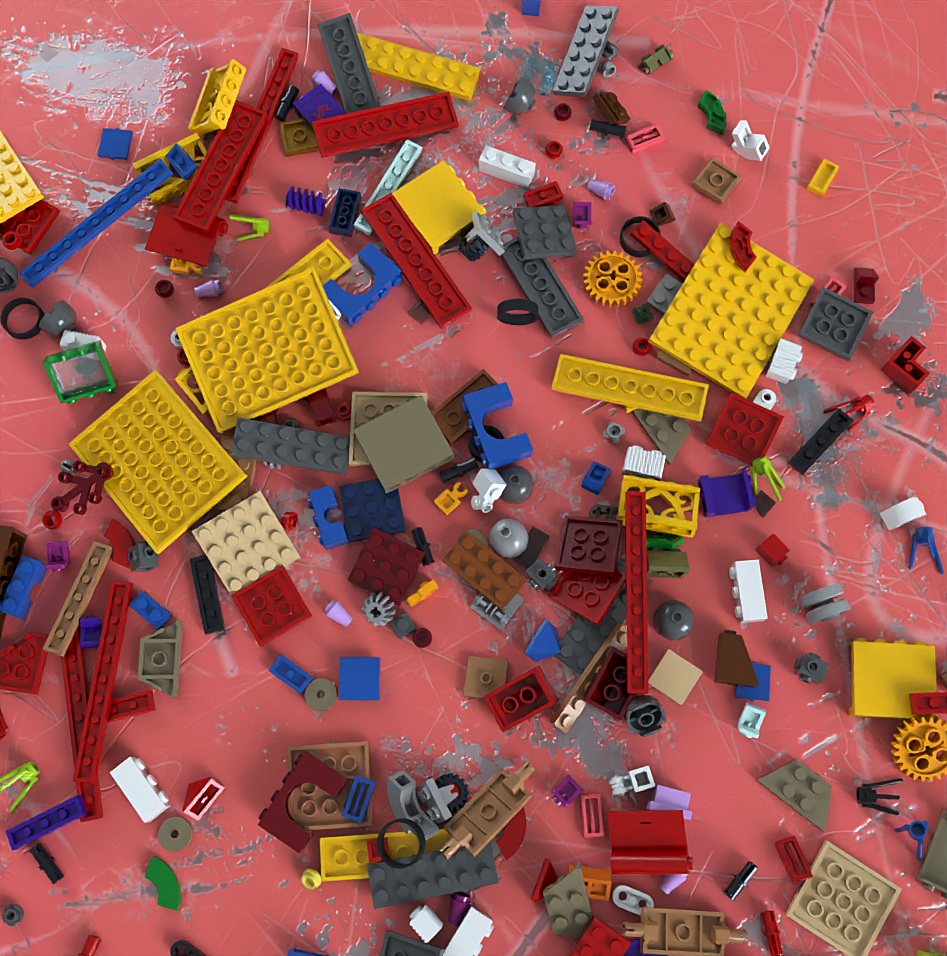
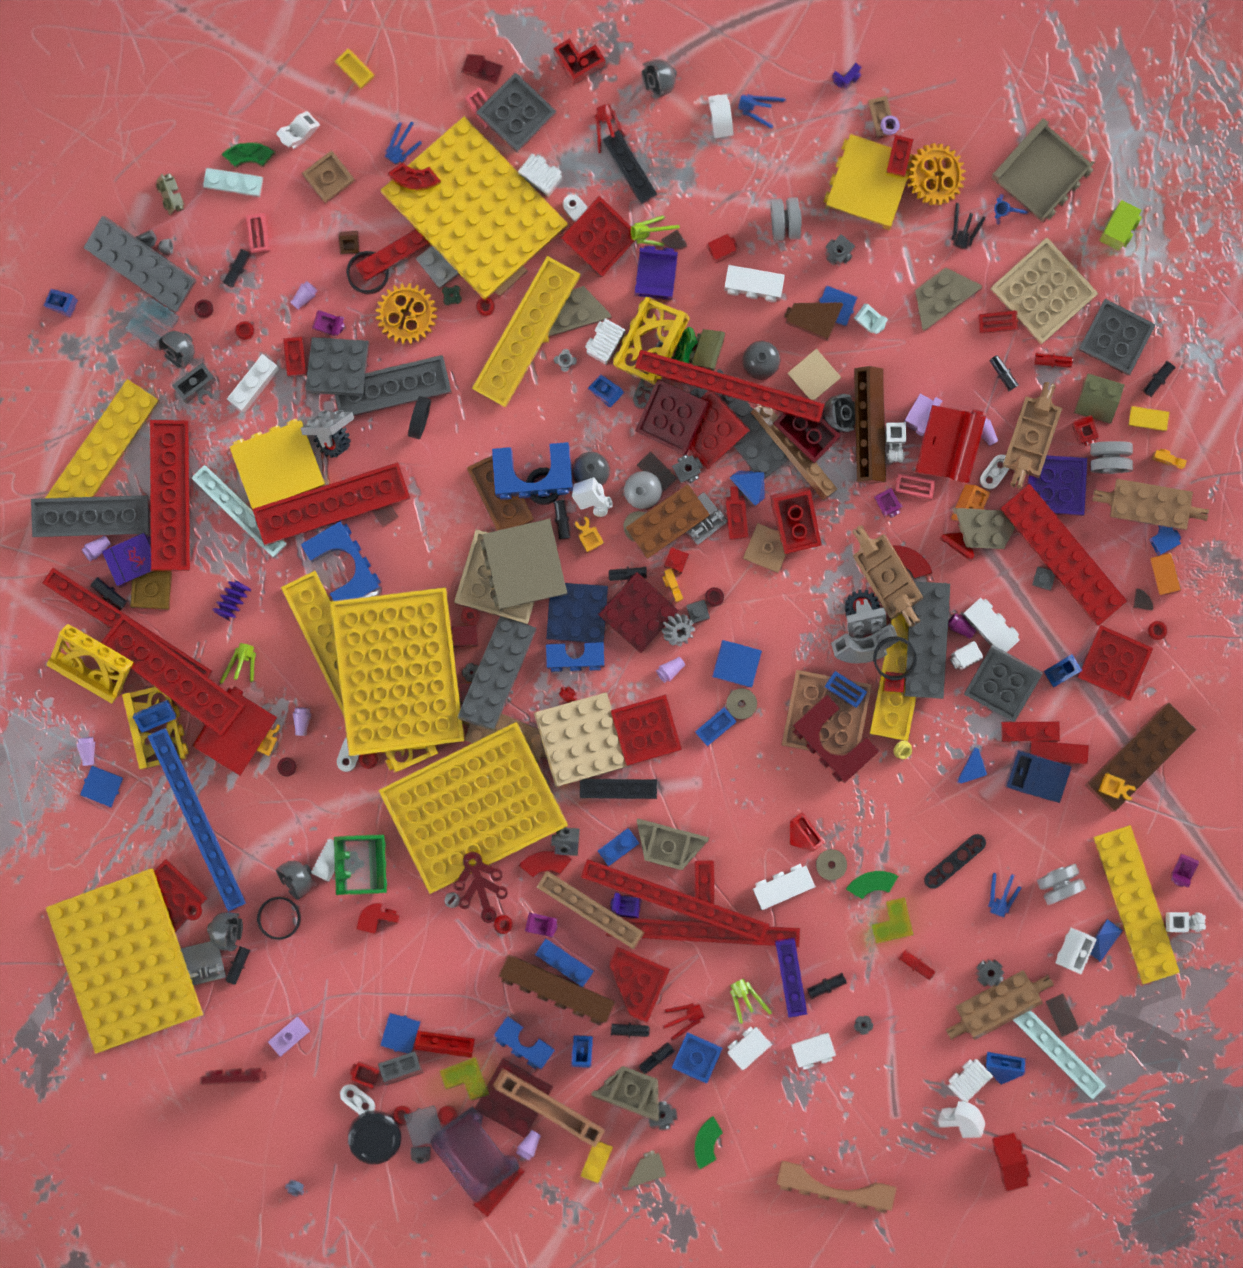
camera: 75 degrees left, 10 degrees up
dark blue piece [328,188,362,237] -> none
reddish brown plate [592,92,631,125] -> none
none -> lavender cone [76,737,95,766]
none -> dark grey brick [172,362,216,405]
none -> light aqua plate [203,168,263,197]
none -> red brick [356,903,400,934]
none -> blue plant [385,122,422,165]
none -> dark grey cylinder [641,59,677,99]
none -> red brick [664,547,689,574]
none -> red hinge [726,486,749,540]
none -> reddish brown brick [854,366,886,484]
none -> clear neon green plate [871,897,914,944]

